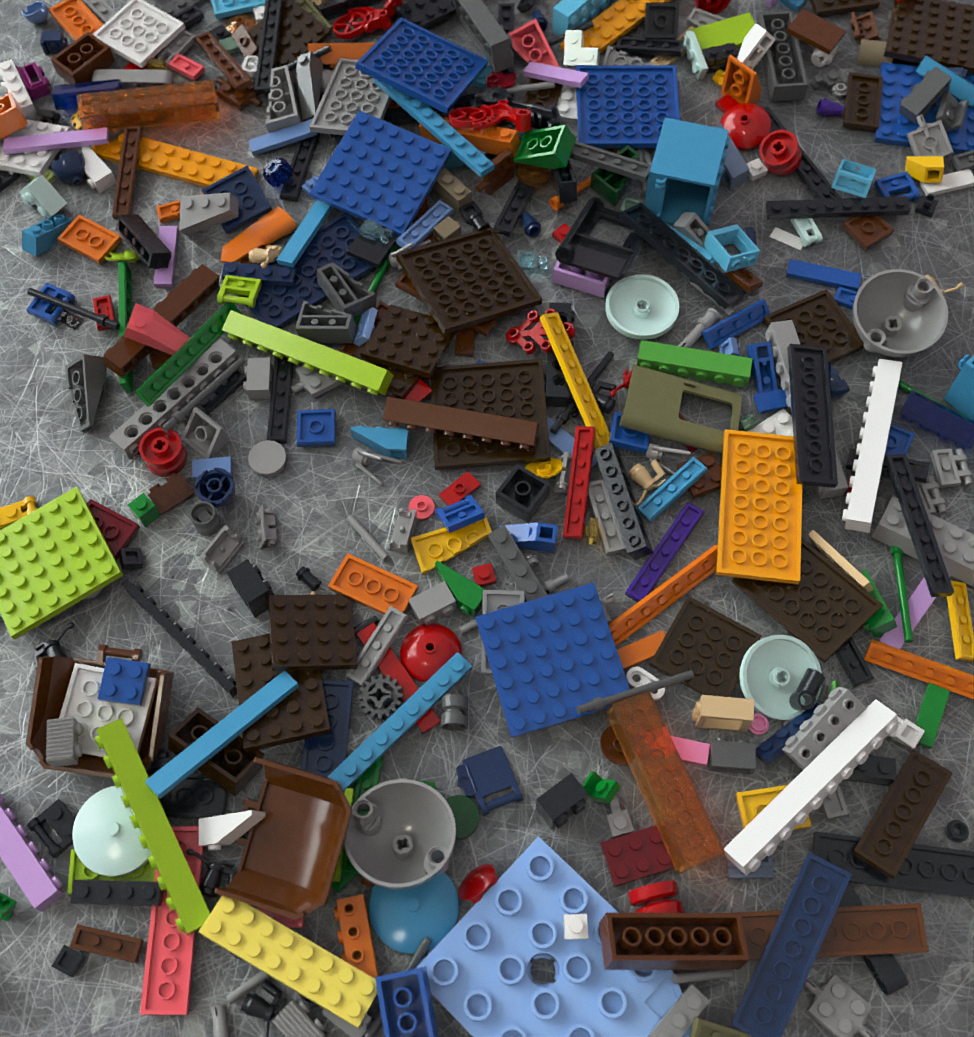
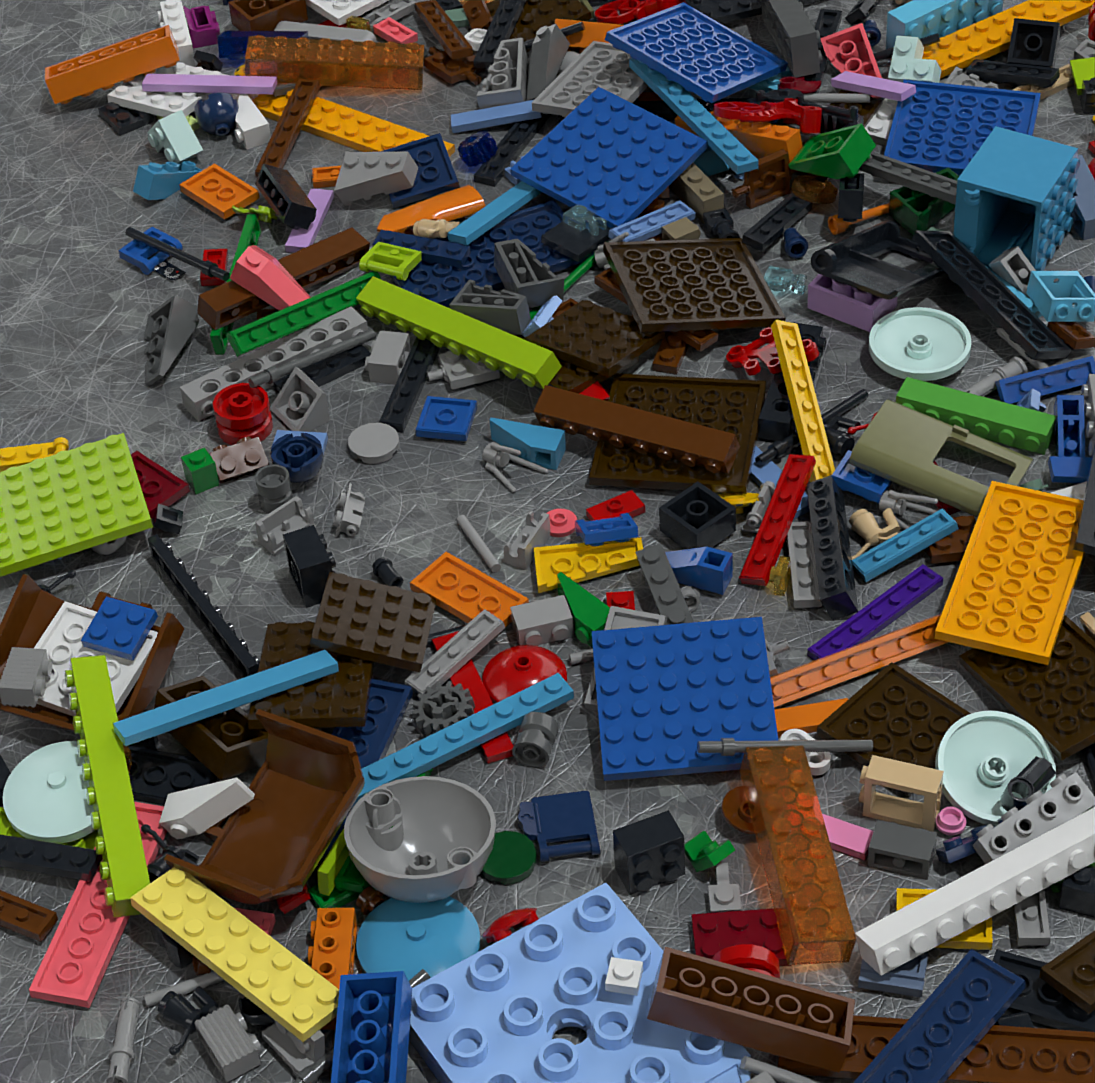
camera: 15 degrees right, 20 degrees down
light aqua plate [683,31,708,80] -> none

